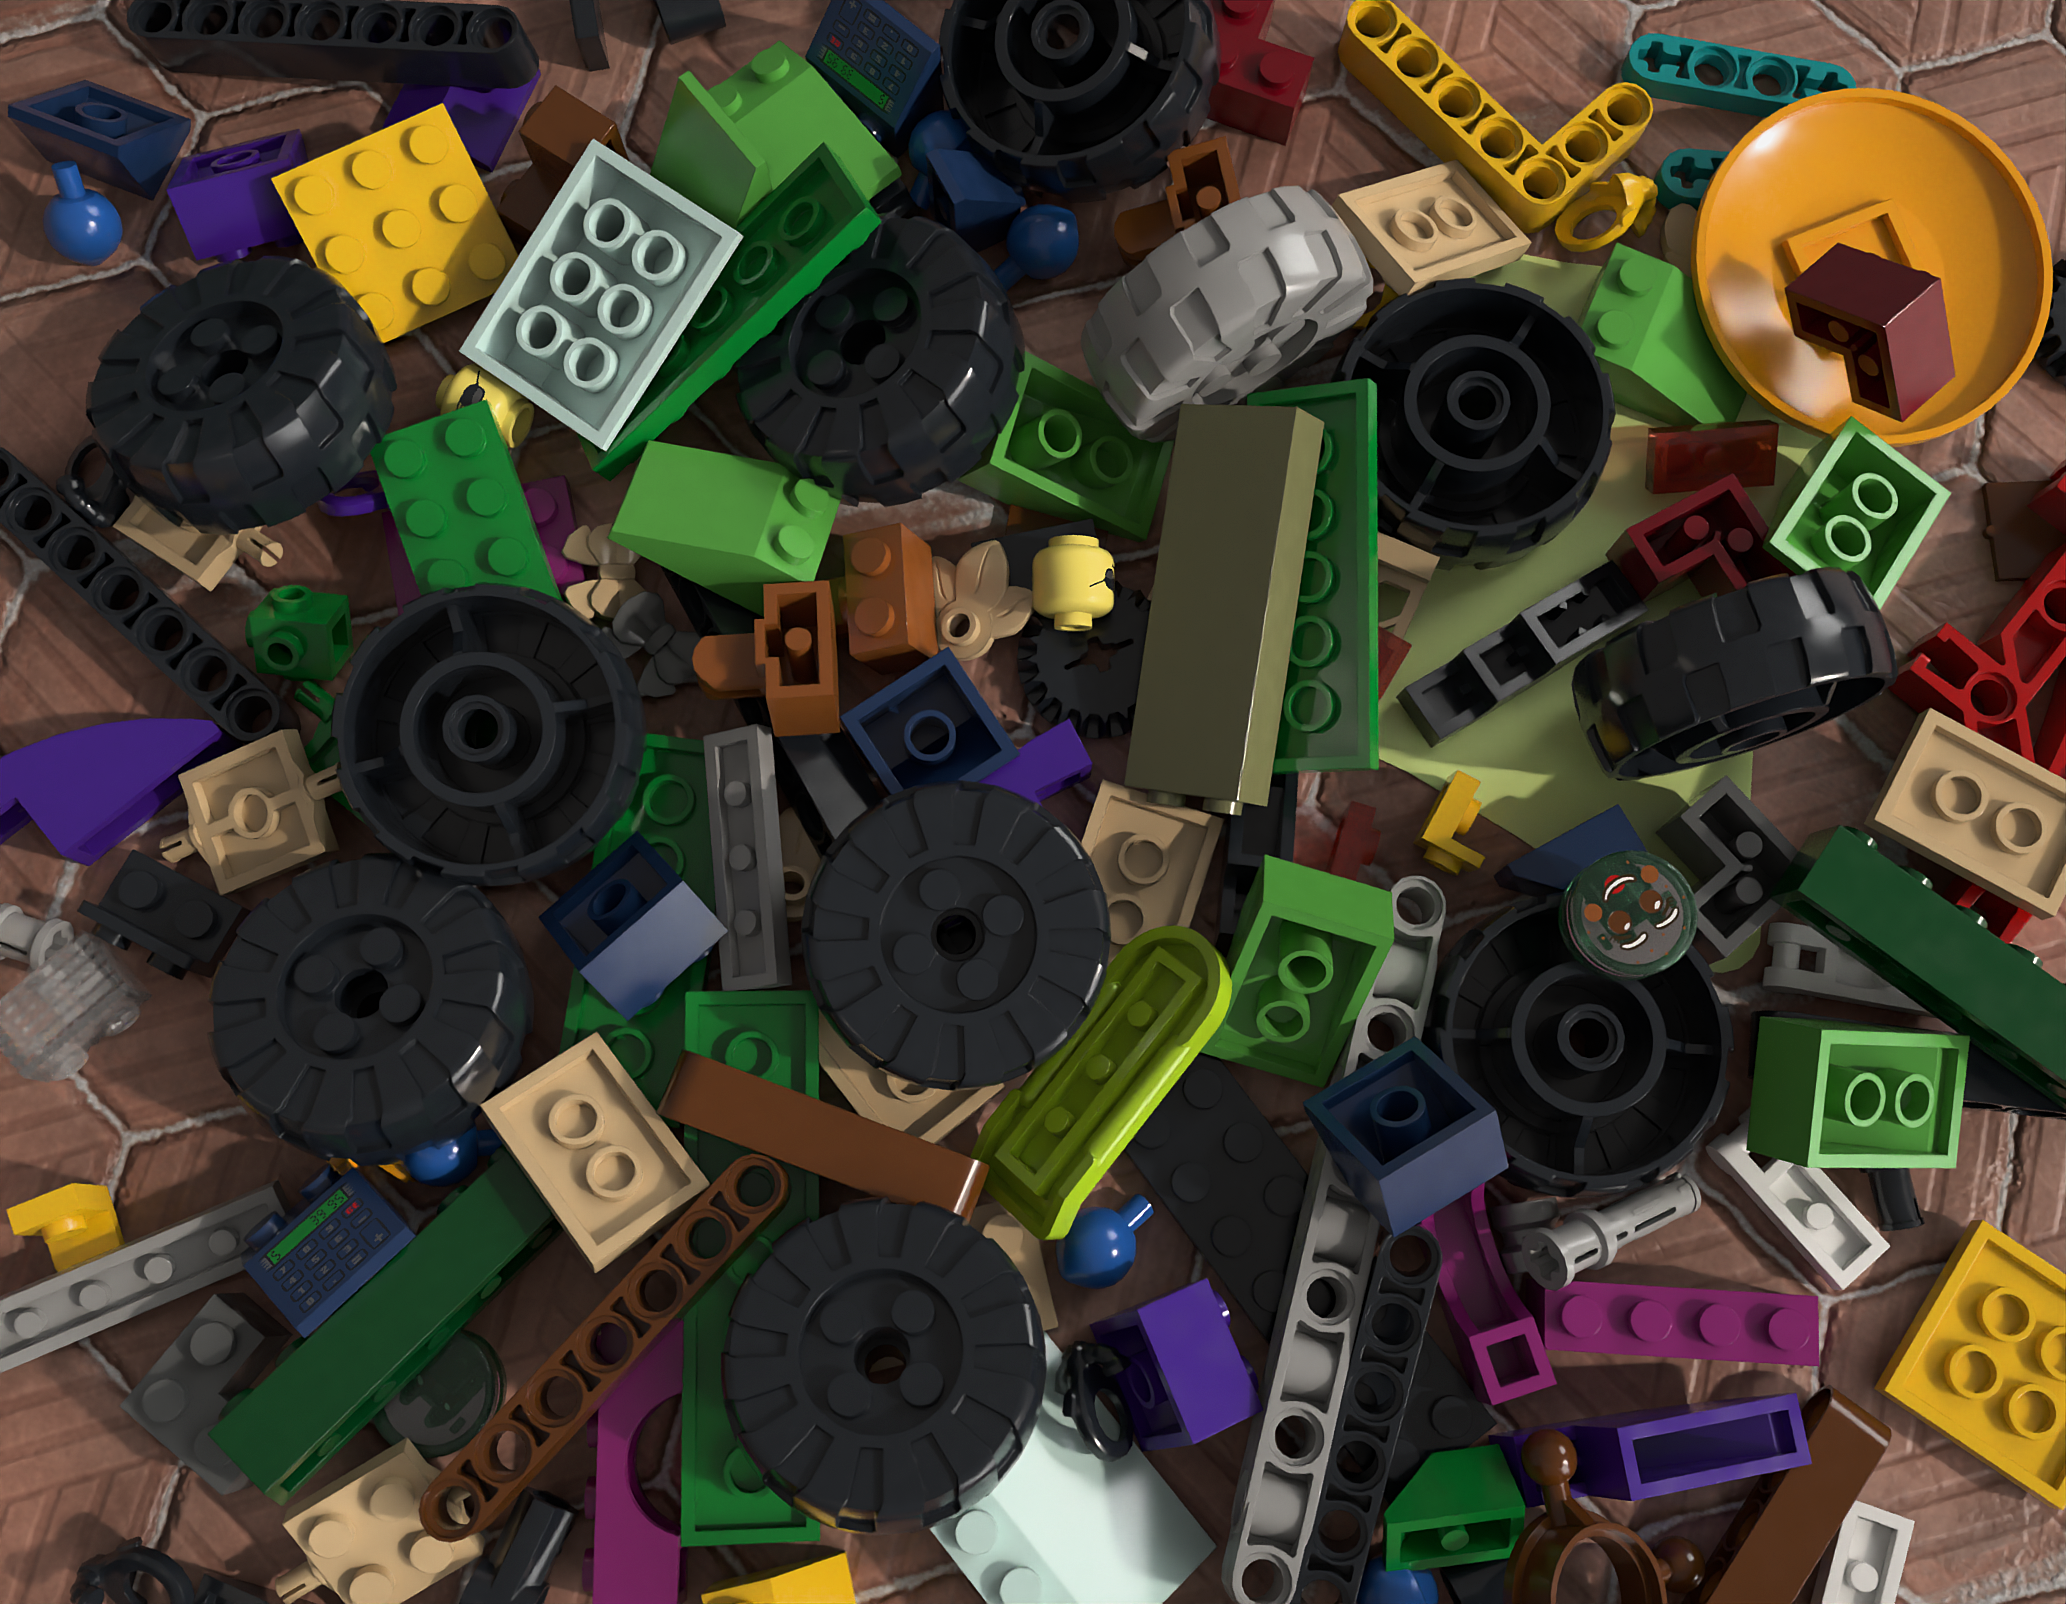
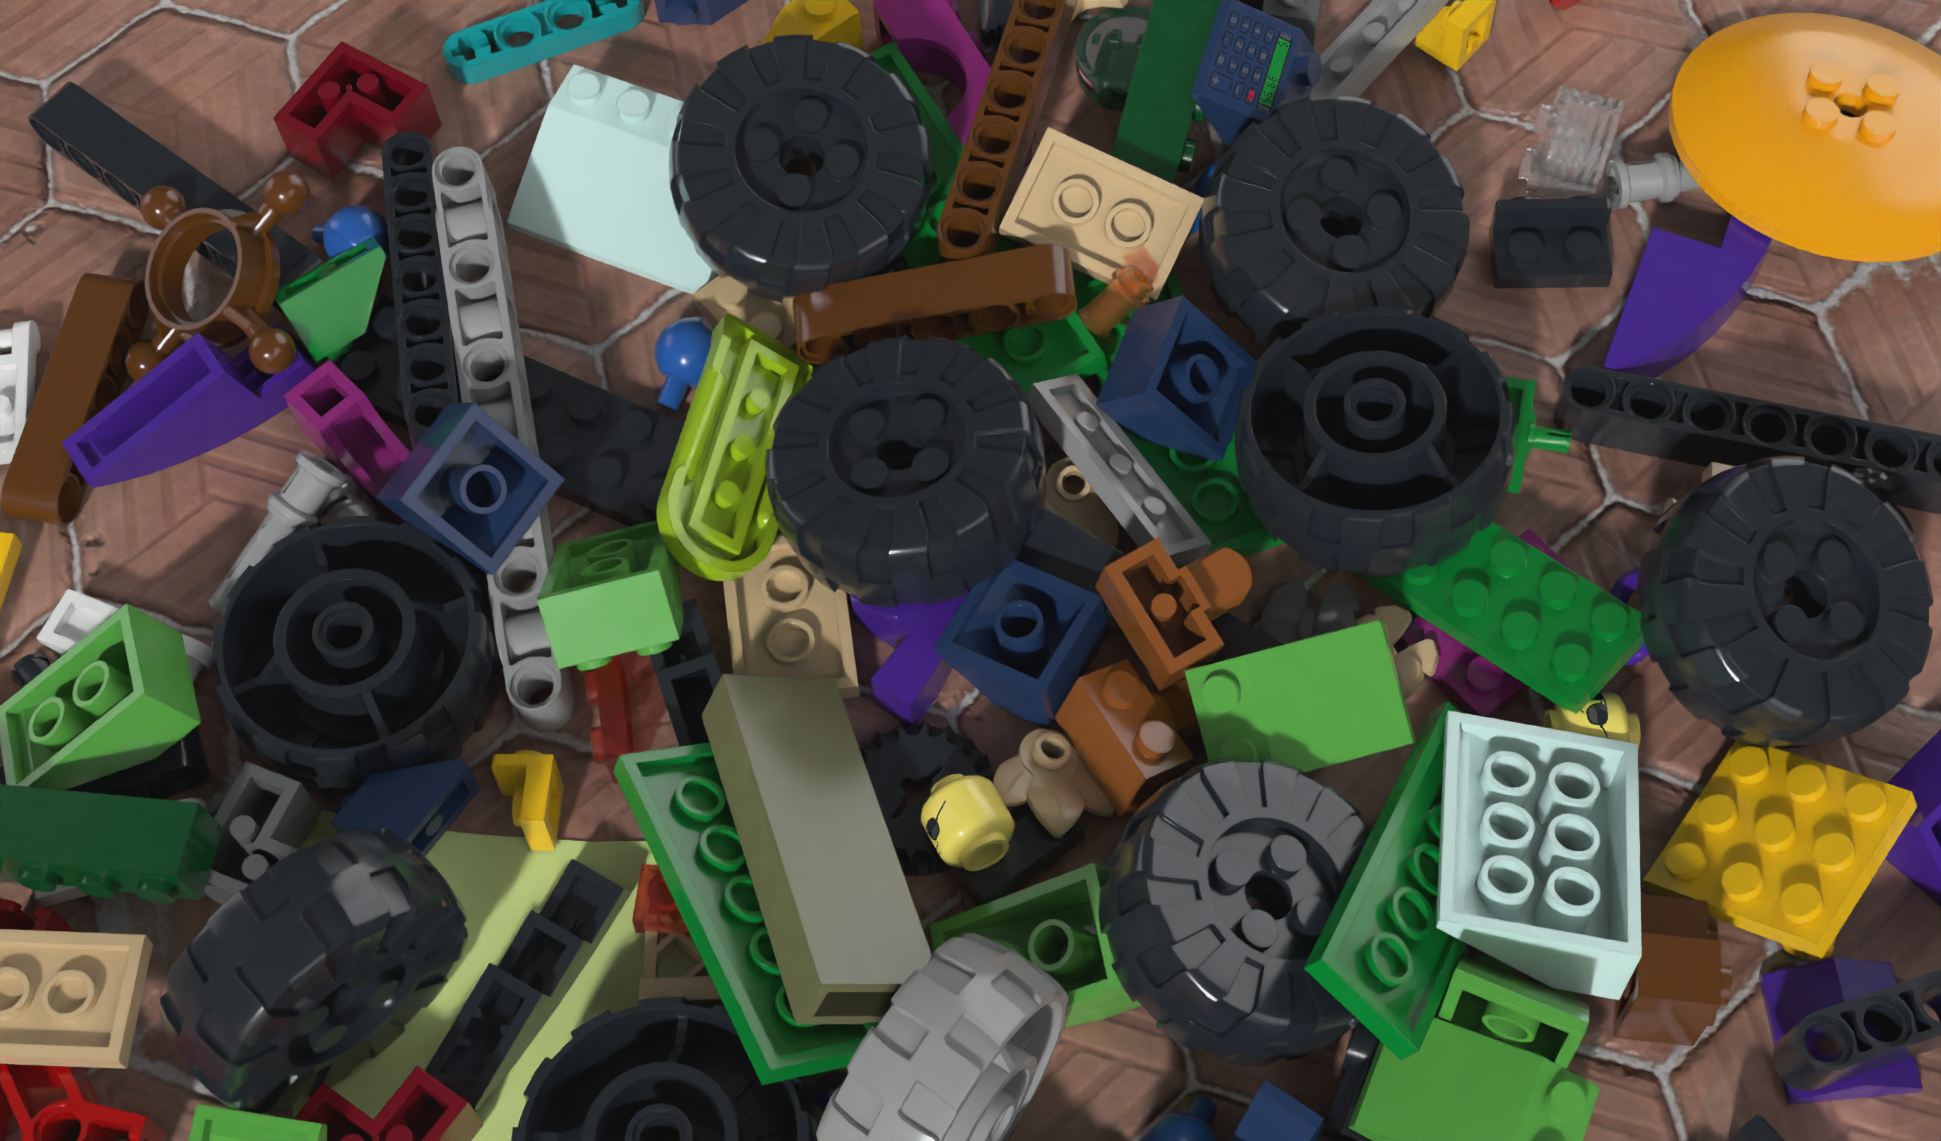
camera: 160 degrees right, 15 degrees down
tan plate [159,729,342,896] -> none
green brick [245,585,354,681] -> none
black piece [1054,1341,1134,1462] -> none
dark purple slope [1089,1278,1263,1452] -> none
magenta arch [1525,1279,1820,1367] -> none
clear green head [1558,850,1698,982] -> none
none -> clear orange pin [1079,265,1154,338]

